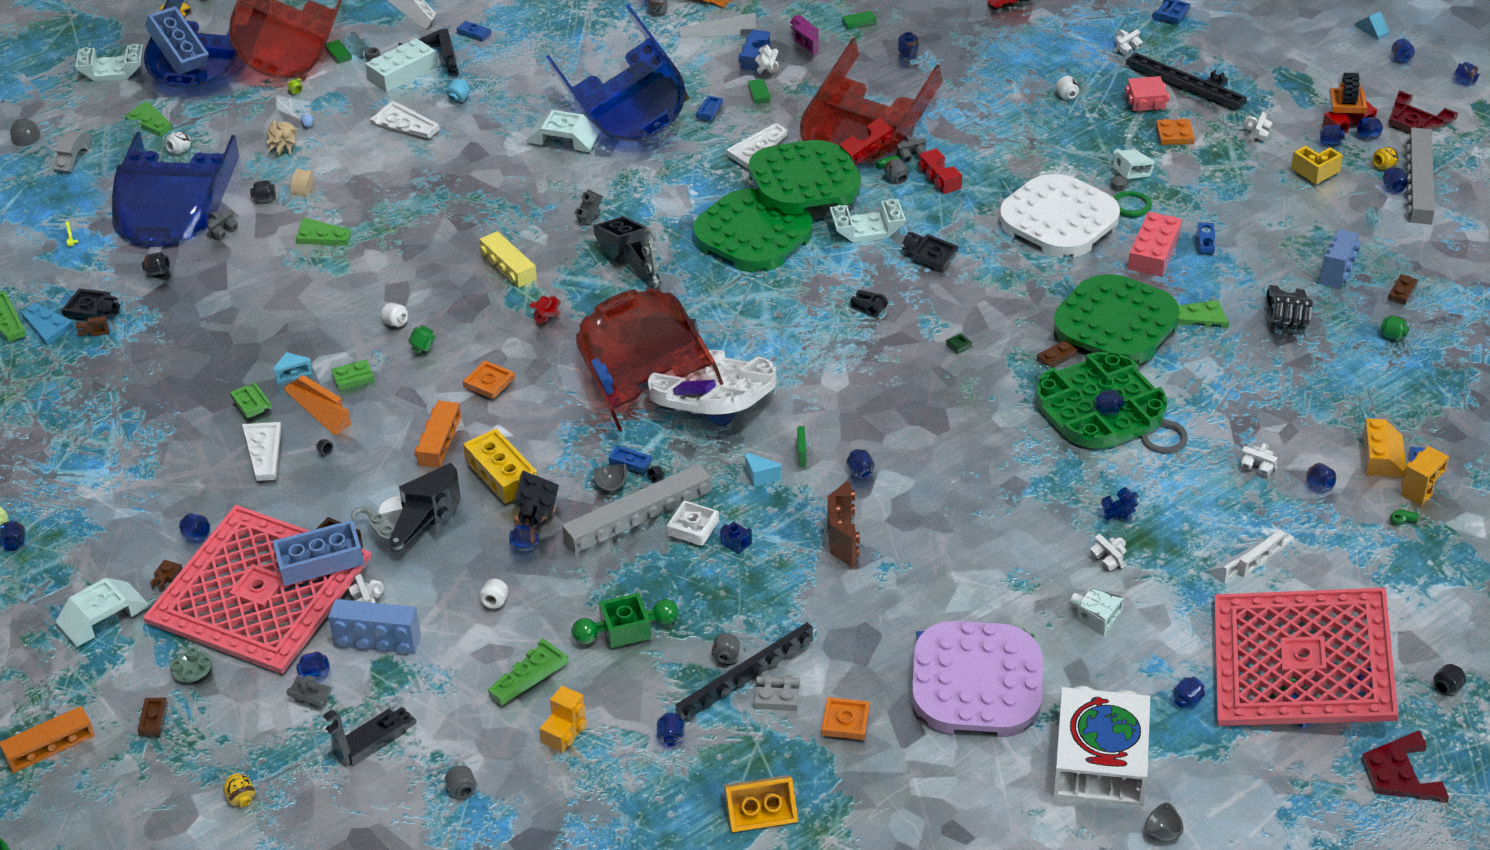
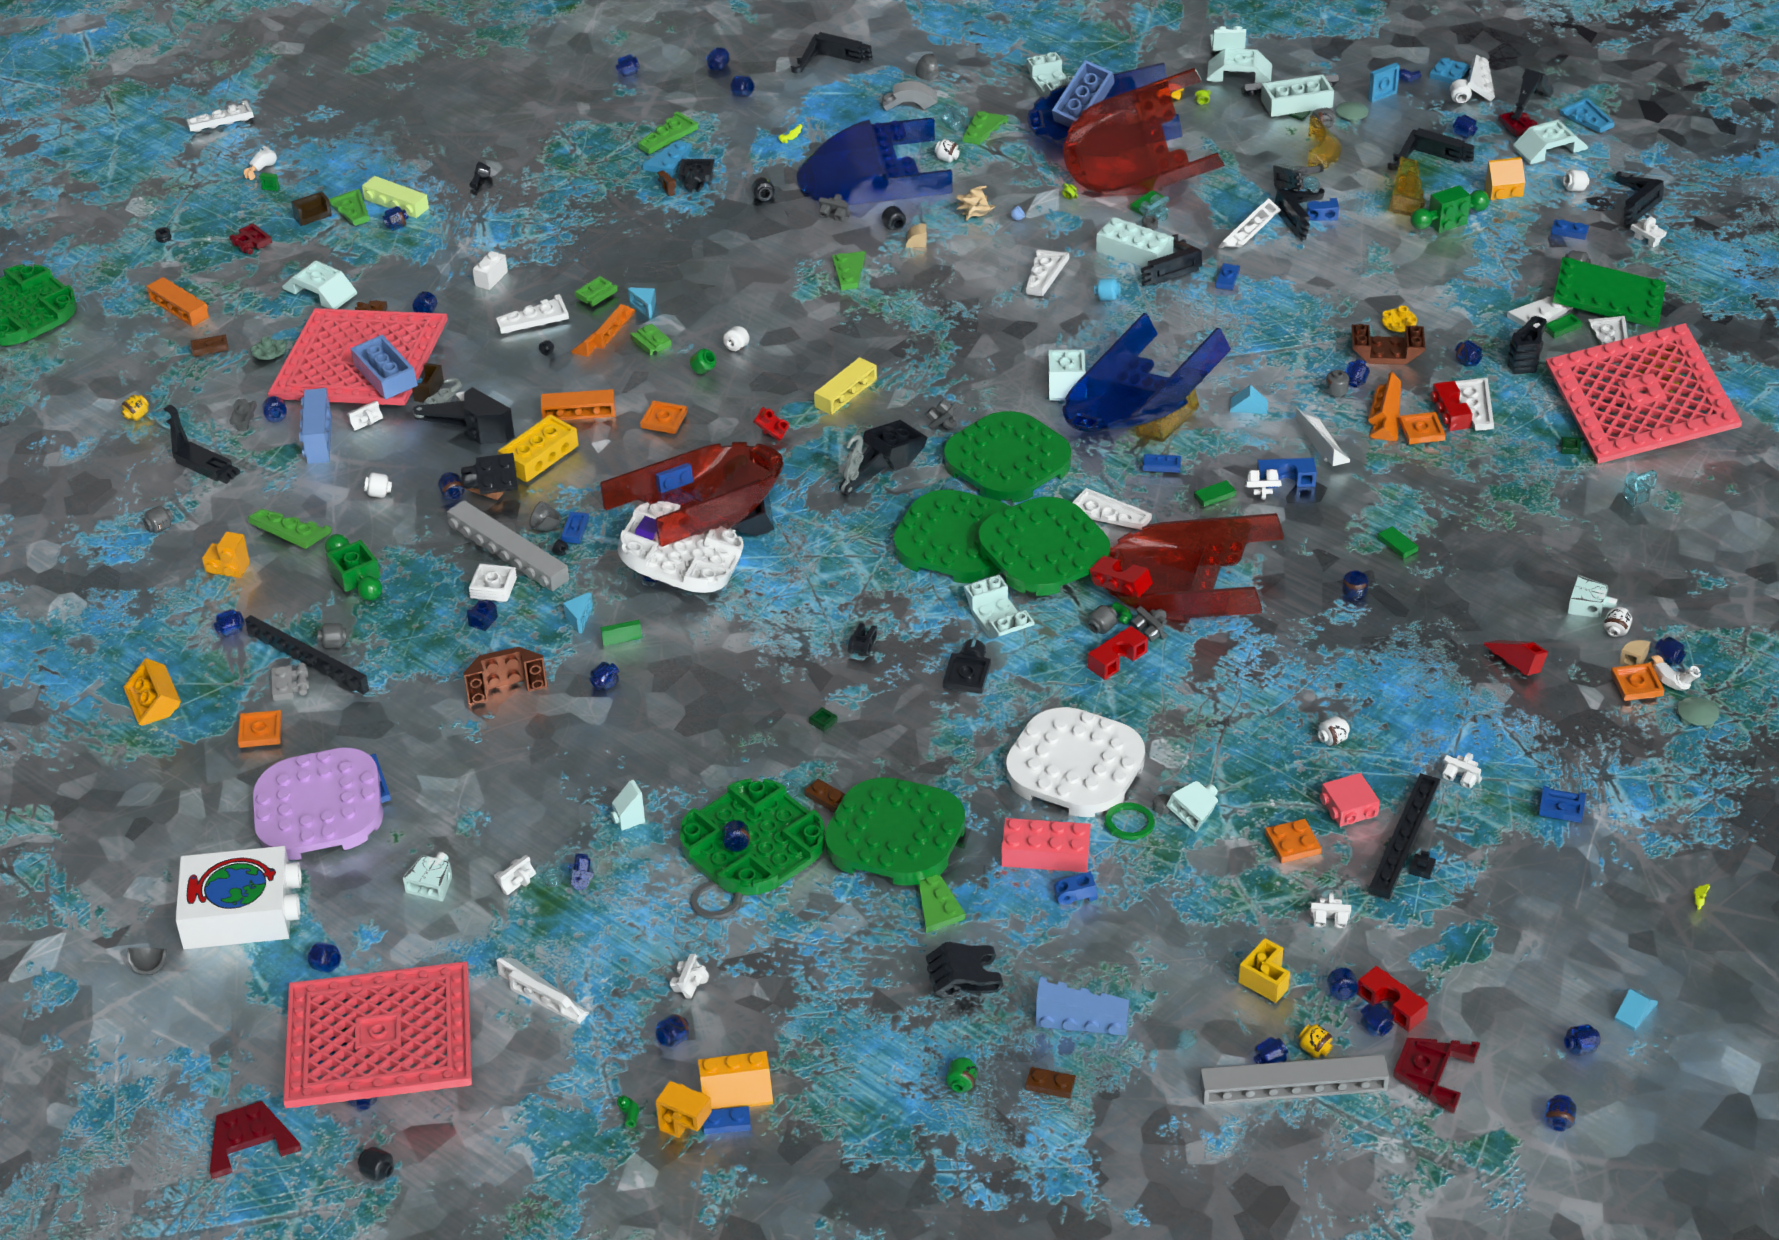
camera: 75 degrees right, 0 degrees up
magenta plate [790,15,819,55] -> none
plate [1329,73,1367,114] -> none
none -> white brick [473,251,508,290]
none -> light aqua slope [611,779,645,831]
none -> green plate [944,411,1071,503]

